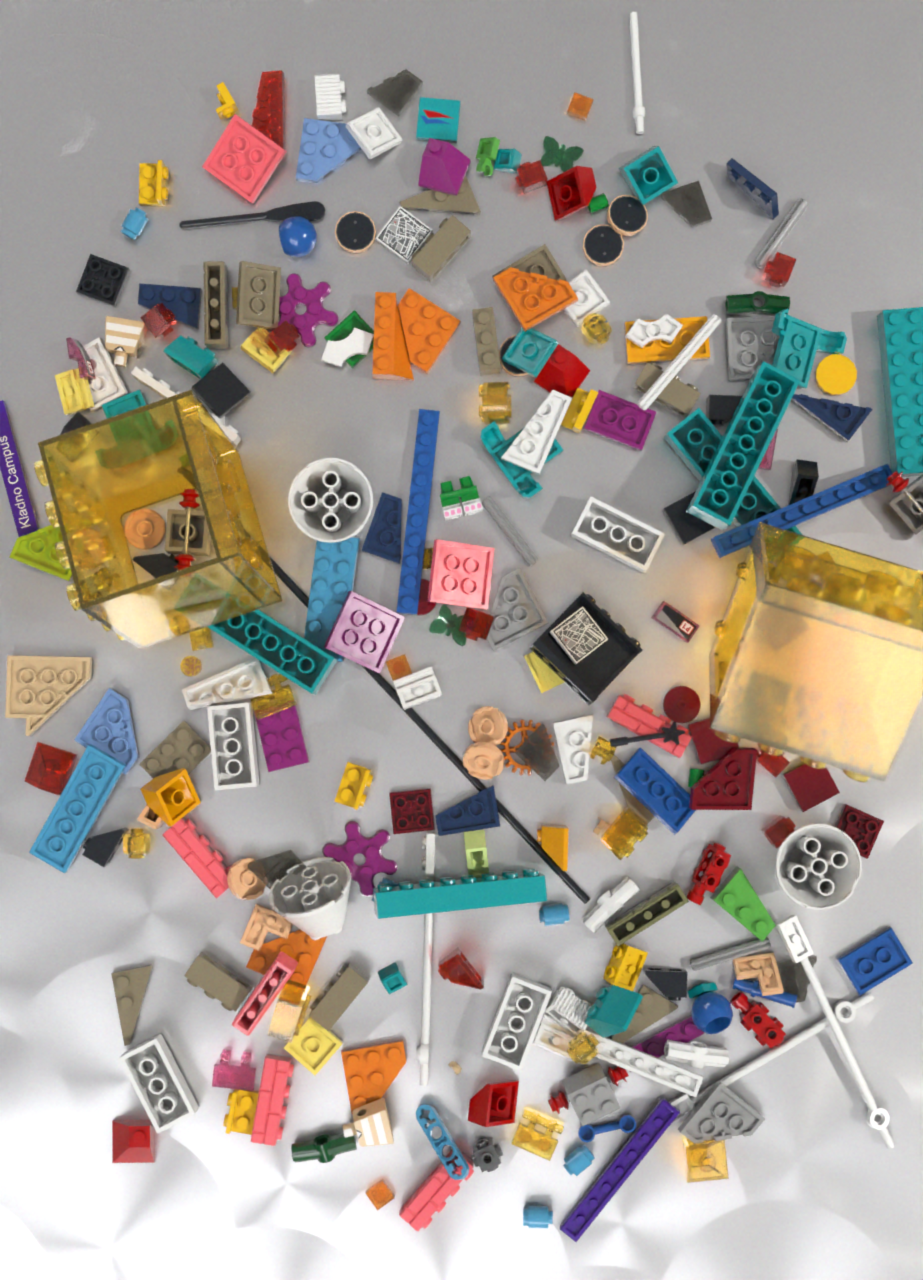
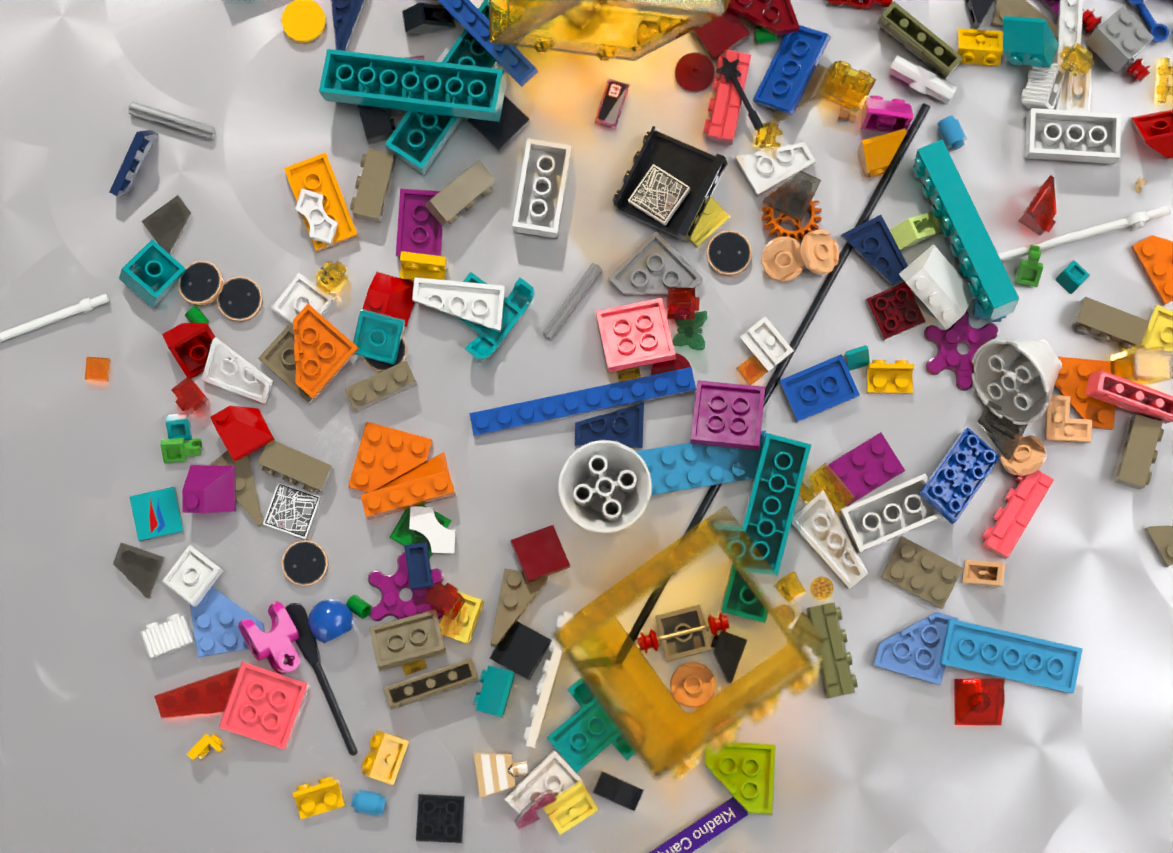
camera: 110 degrees left, 5 degrees down
tan wing [5,655,92,736] -> none
black slope [82,828,129,867] -> none
clear yellow head [123,829,151,859] -> none
dark blue wing [138,283,202,330] -> none
clear red brick [140,303,177,338] -> none
light orange slope [140,768,201,827] -> none
hips [440,476,483,521] -> none
clear yellow brick [479,382,512,424] -> none
clear green piece [540,136,584,172] -> none
white axle [637,314,721,411] -> none
dark green piece [725,291,790,314] -> none
light grey plate [726,316,780,381] -> none
clear red brick [764,252,796,287] -> none
teal piece [772,309,847,389] -> none
none -> white wing [201,337,273,404]
none -> red slope [210,406,275,462]
none -> piece [238,601,300,674]
none -> green hinge [346,595,372,619]
none -> yellow bracket [362,730,409,785]
none -> dark blue tile [404,542,433,590]
none -> dark tan brick [425,160,496,226]
none -> dark tan wing [491,569,548,647]
none -> dark red tile [510,525,570,583]
none -> black tile [706,230,752,276]
none -> blue plate [779,354,860,423]
none -> olive brick [806,602,858,699]
none -> teal slope [844,345,870,371]
none -> dark pink slope [860,96,914,133]
none -> white slope [899,244,973,330]
none -> blue tile [918,427,1000,524]
none -> bright green plate [1015,245,1043,287]

